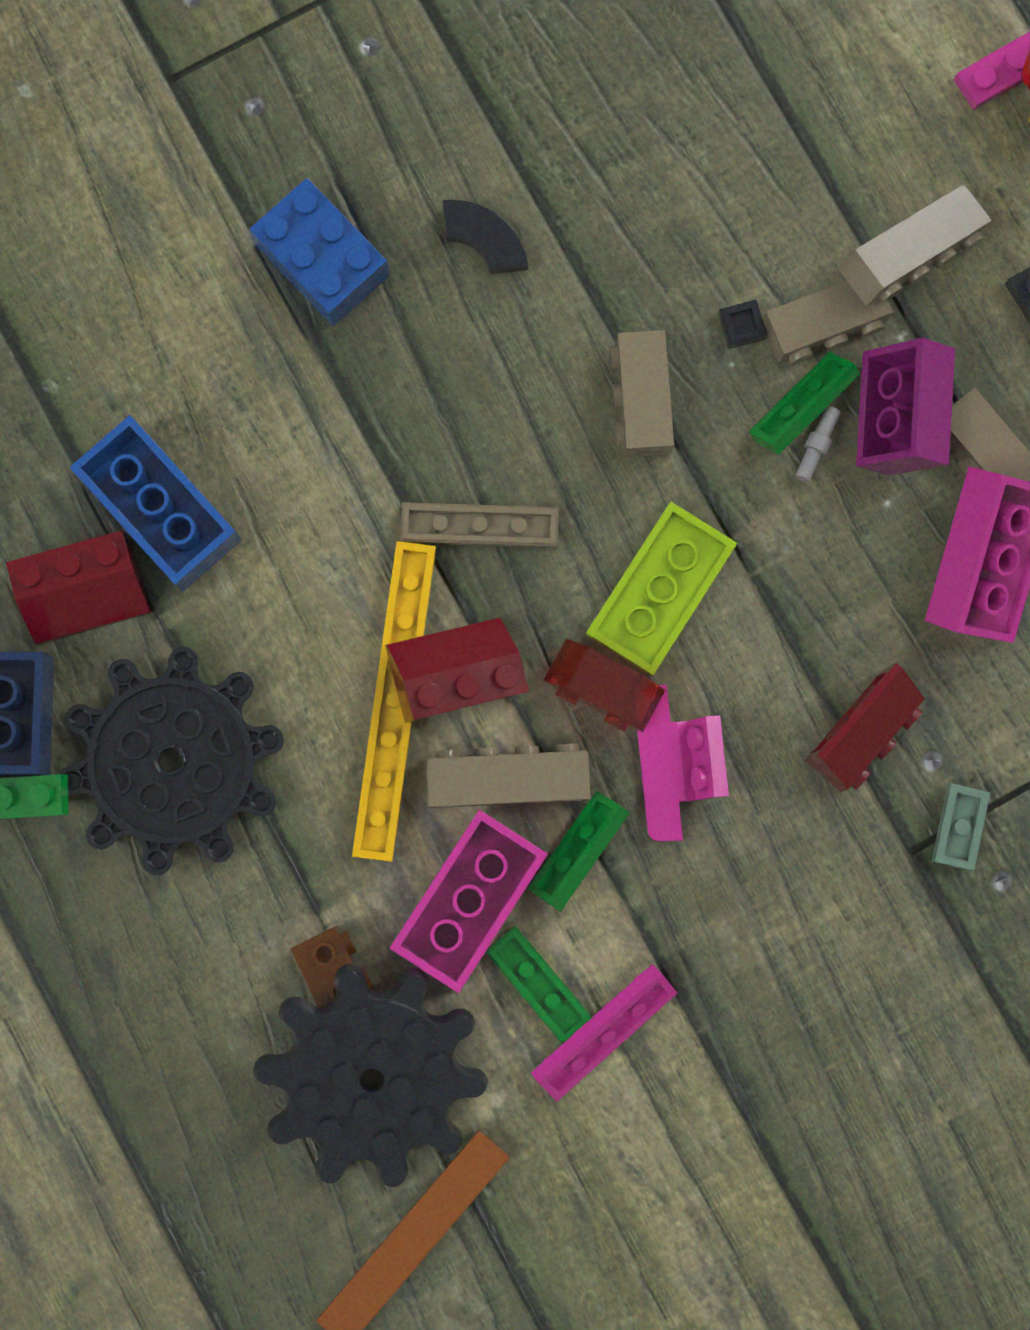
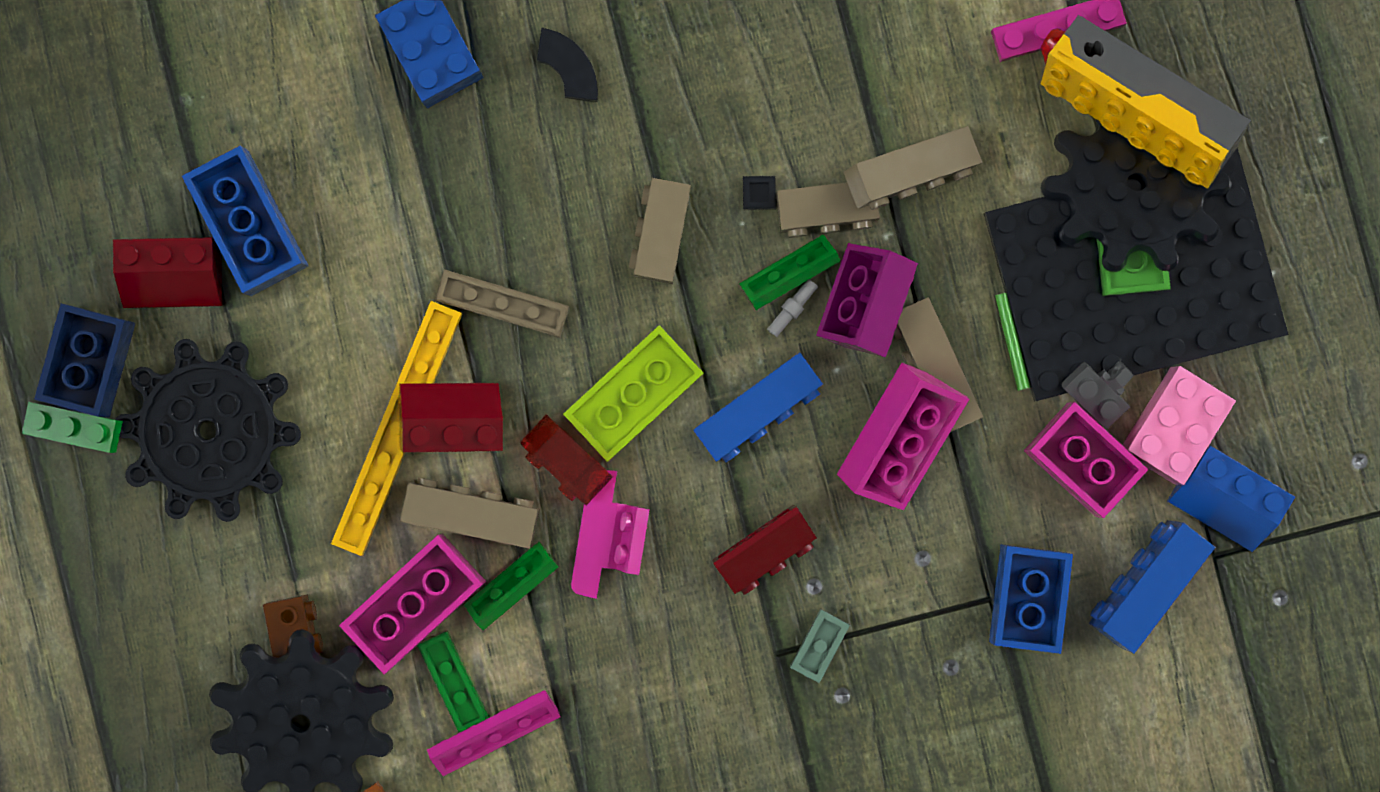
camera: 15 degrees right, 5 degrees up
none -> blue brick [693,352,823,463]

